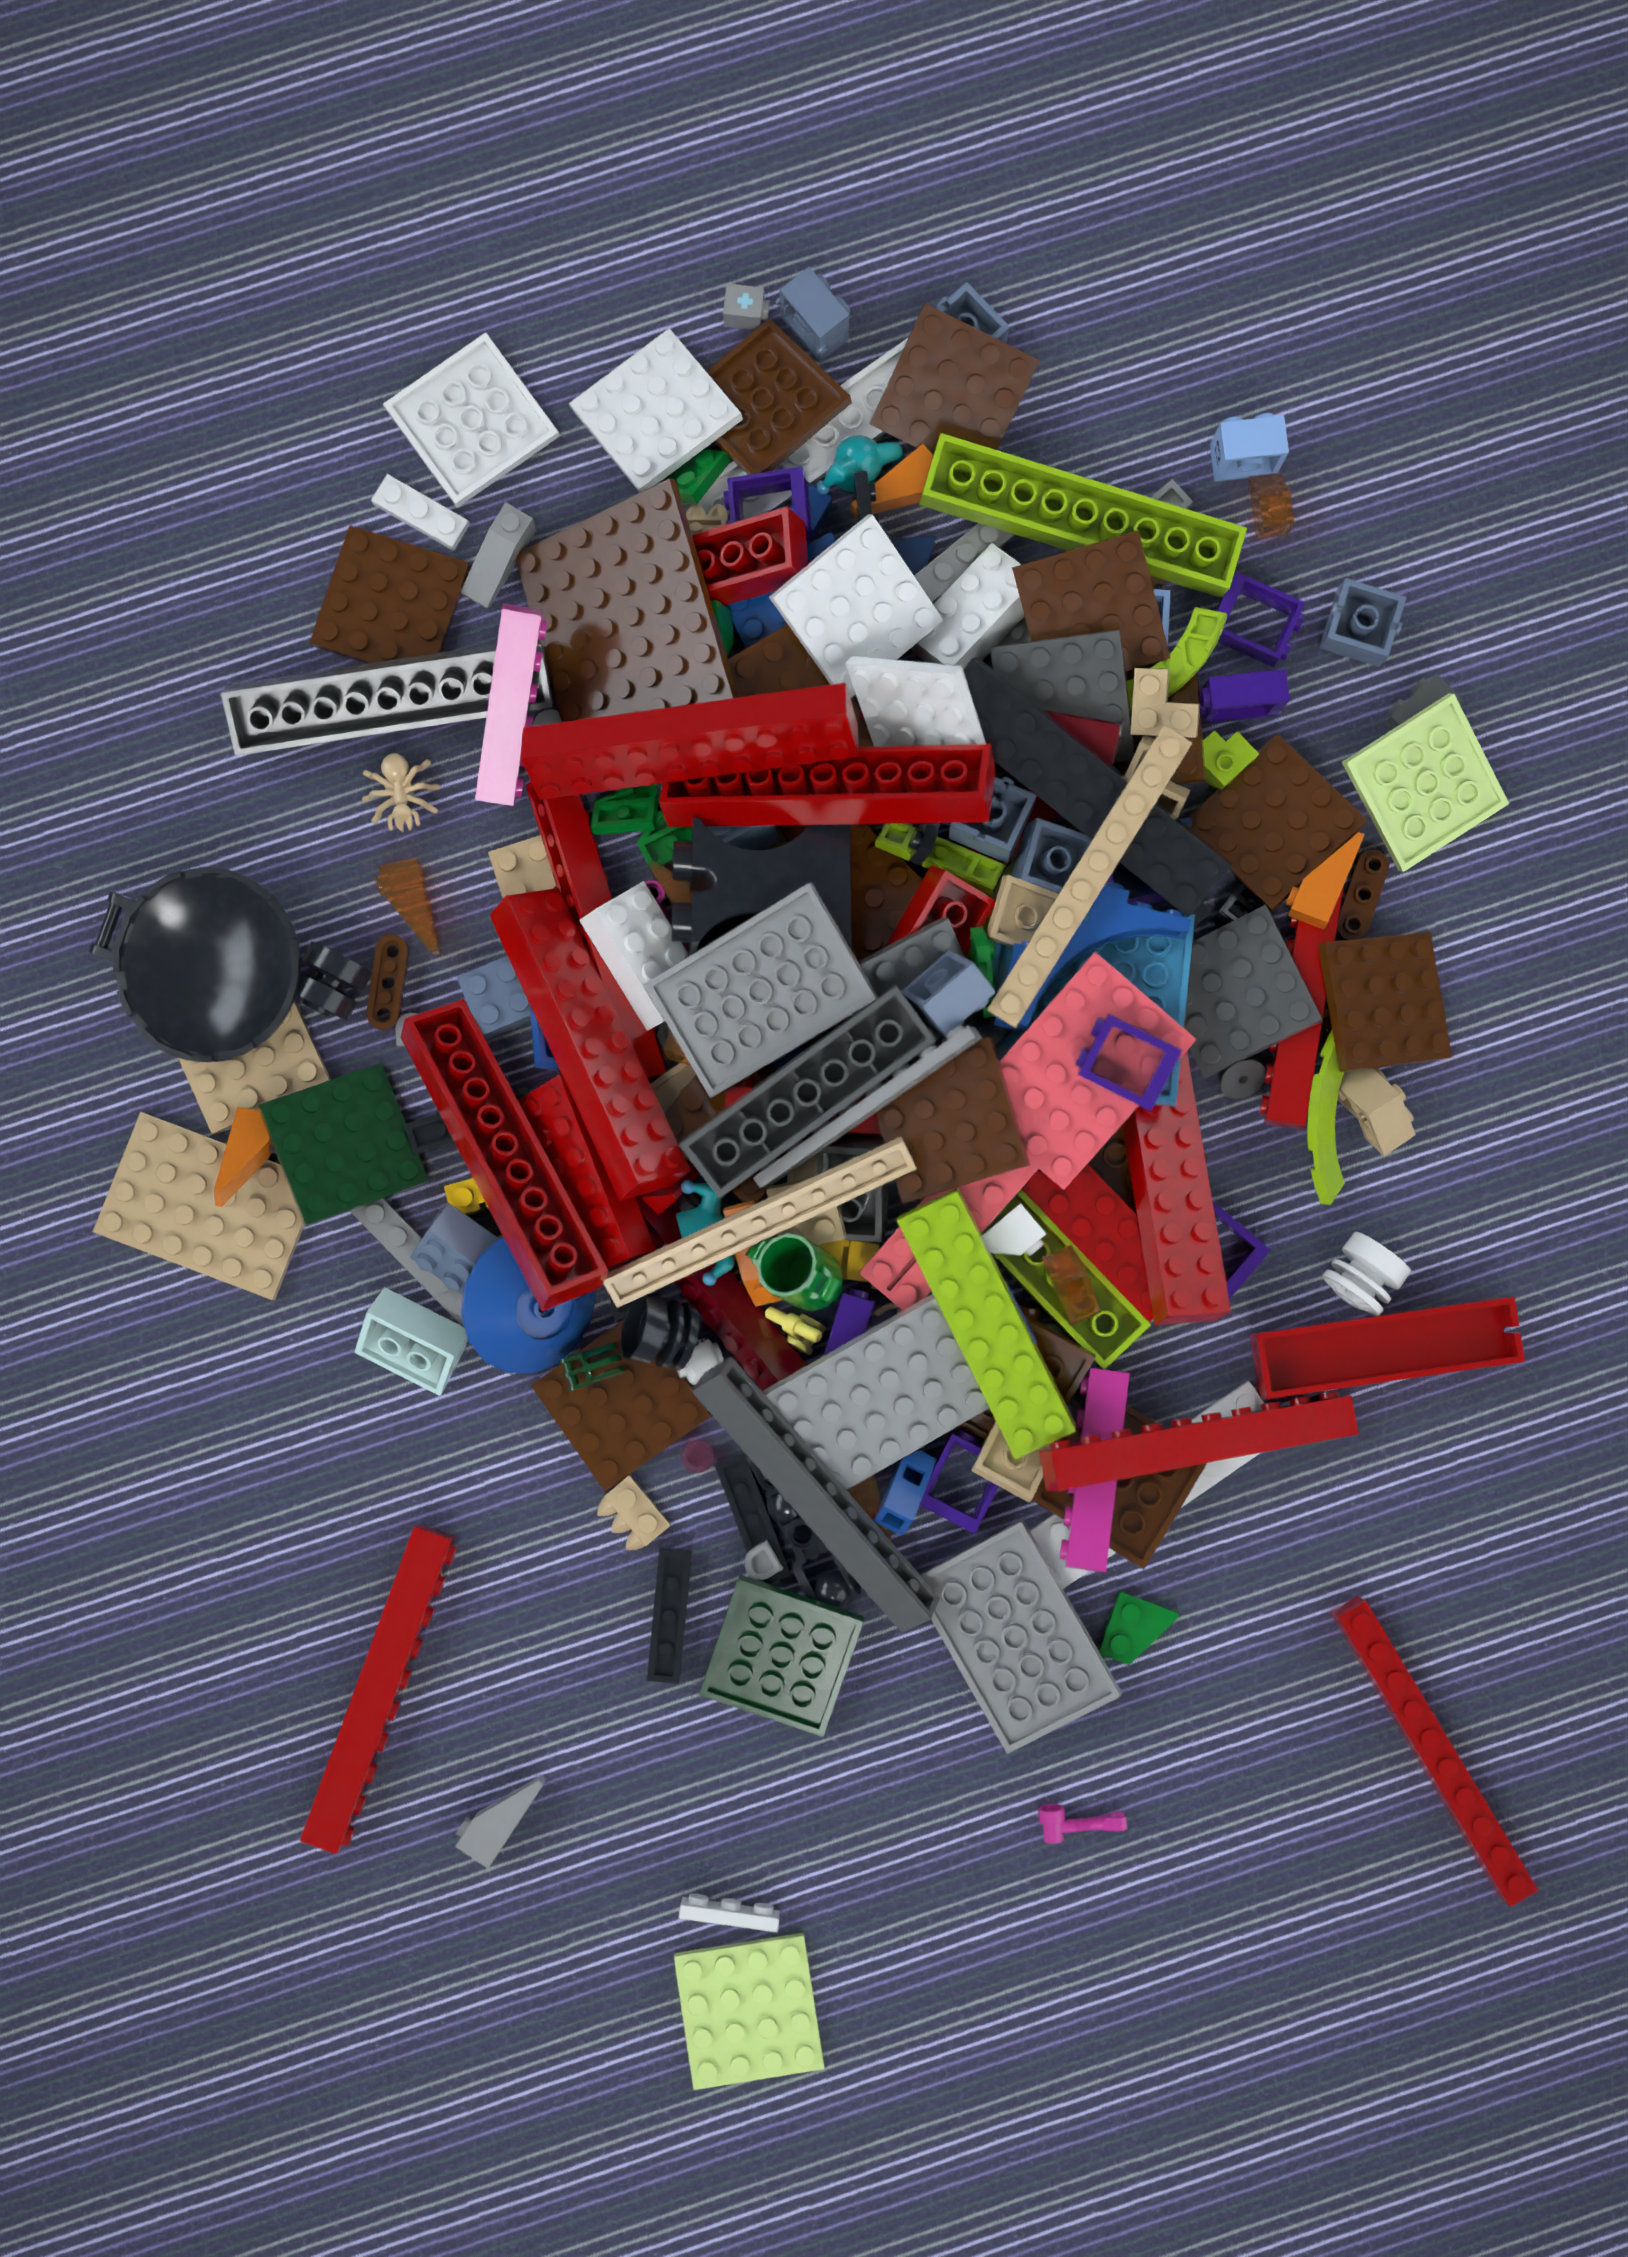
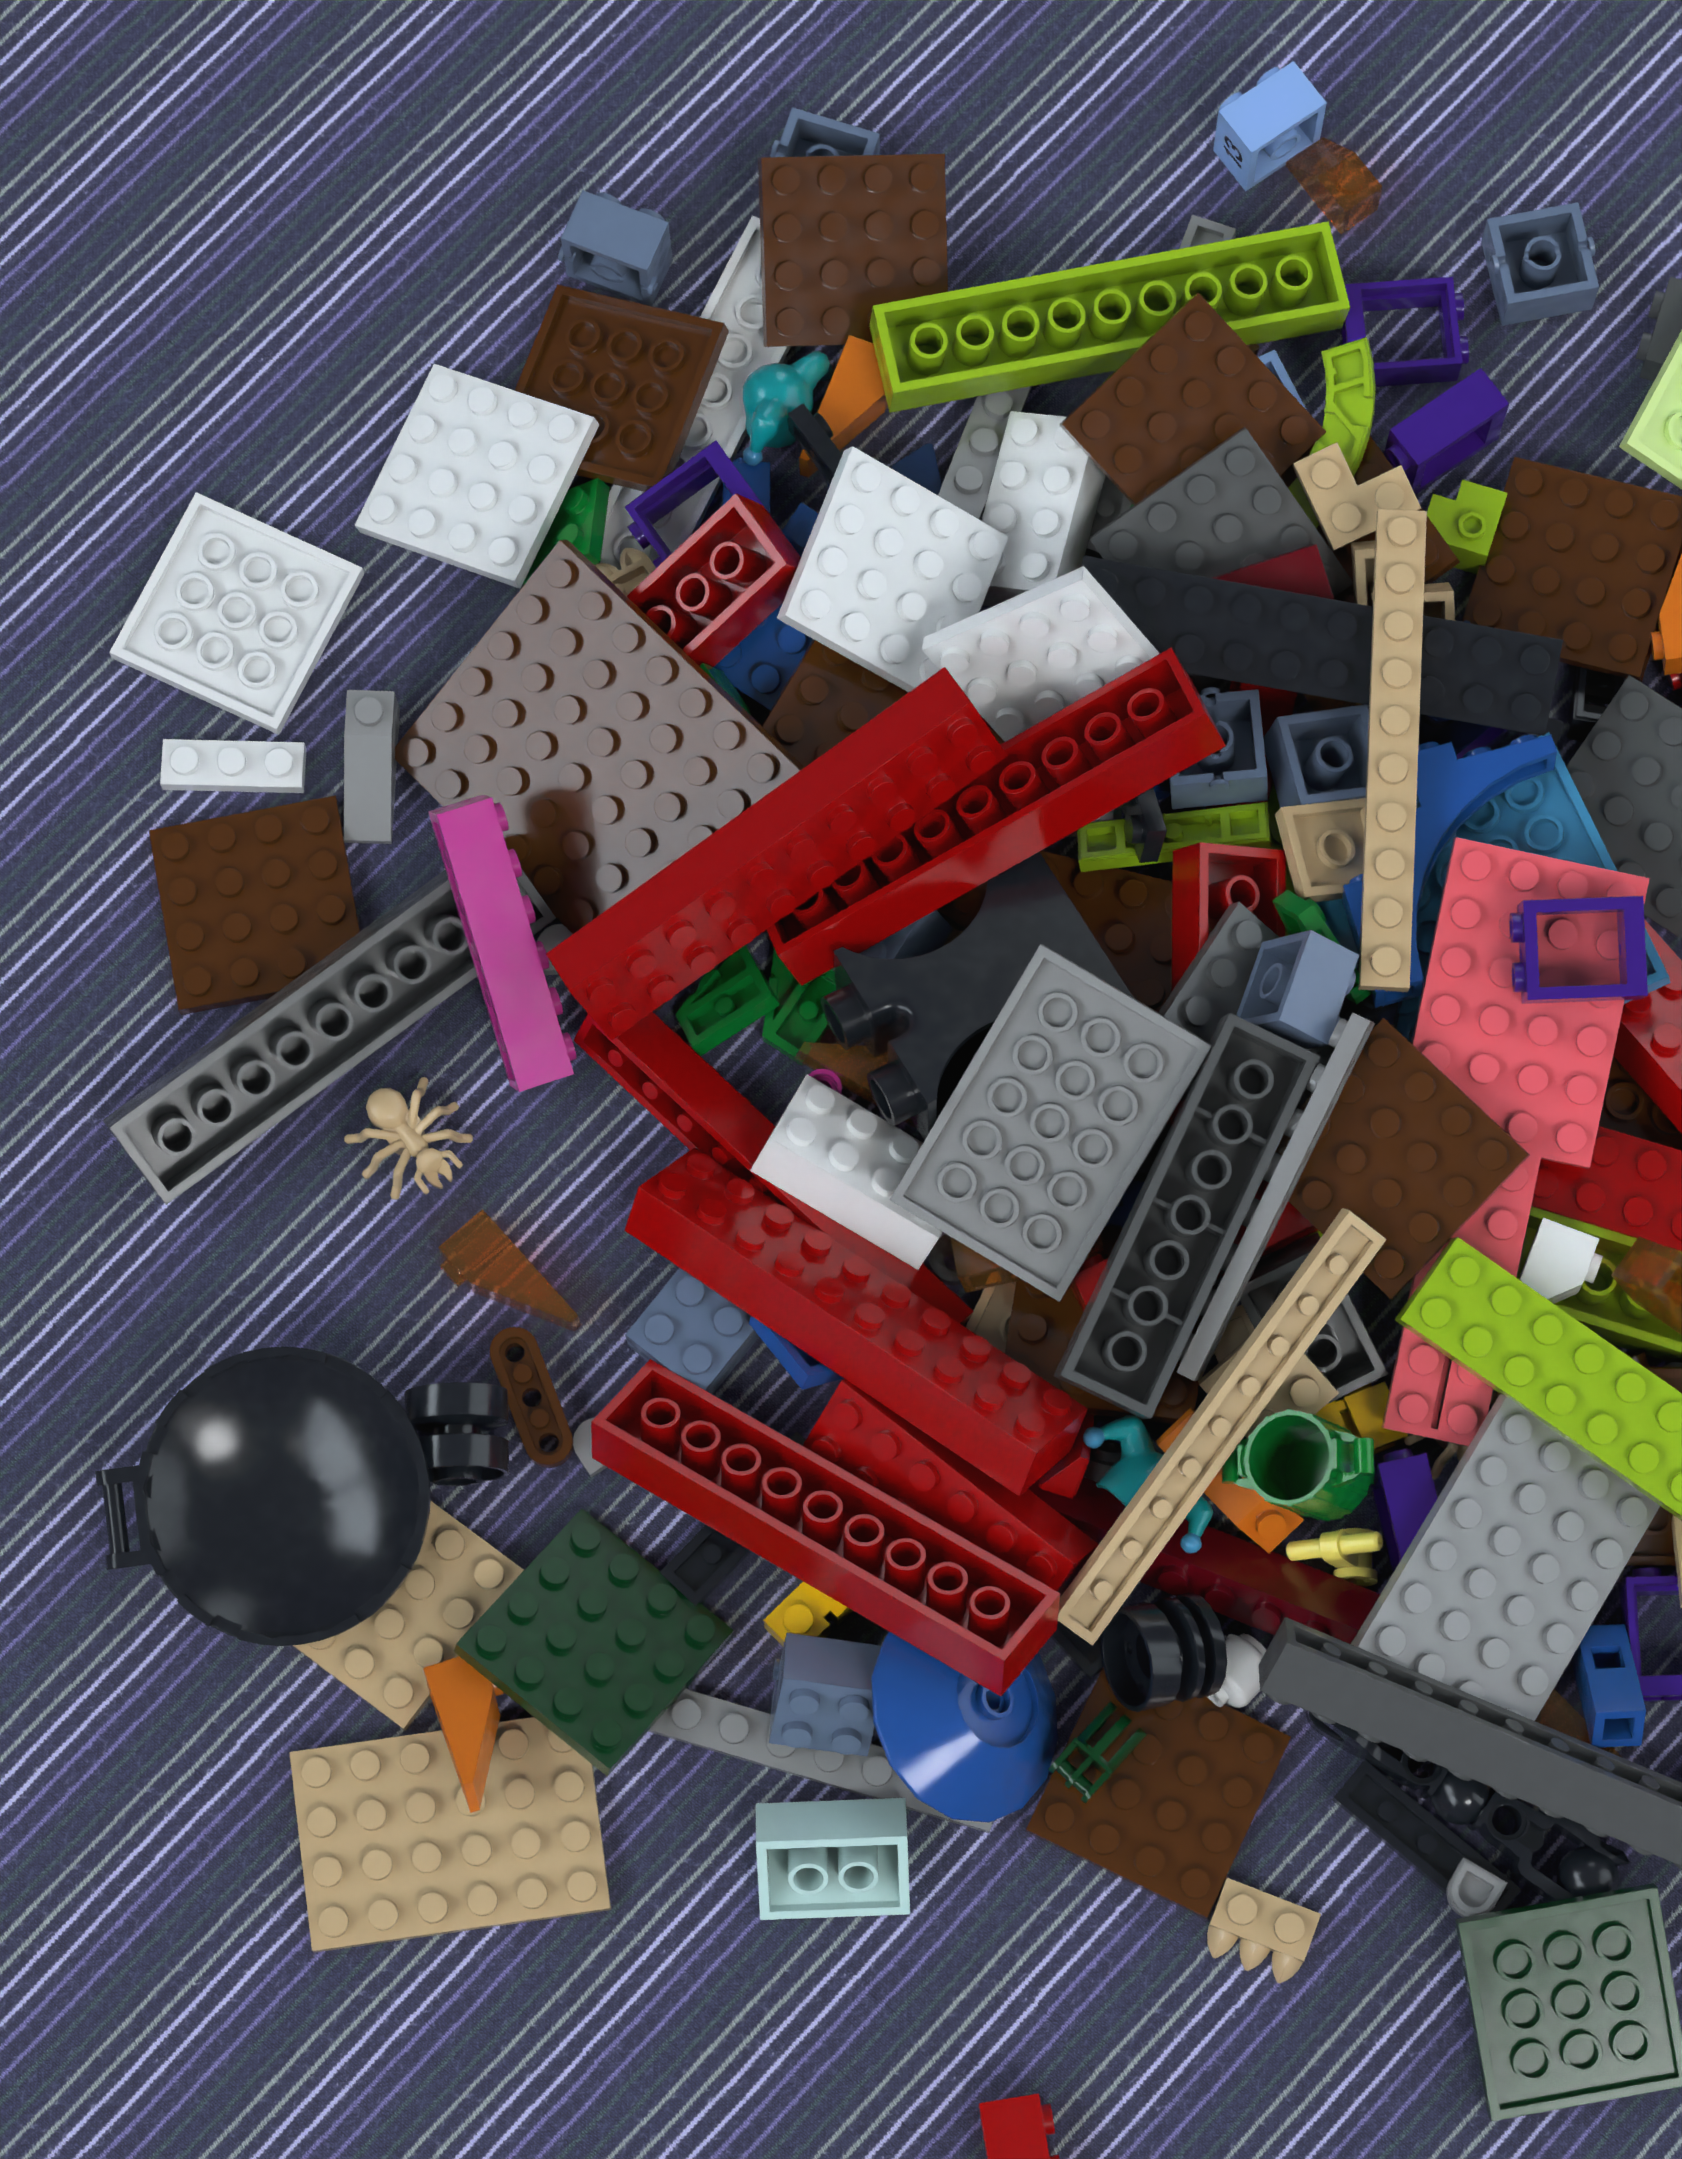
camera: 25 degrees left, 10 degrees down
tan plate [488,835,557,899] -> none
black plate [647,1548,692,1684] -> none
clear pink plate [681,1440,714,1473] -> none
light grey brick [723,283,770,330] -> none

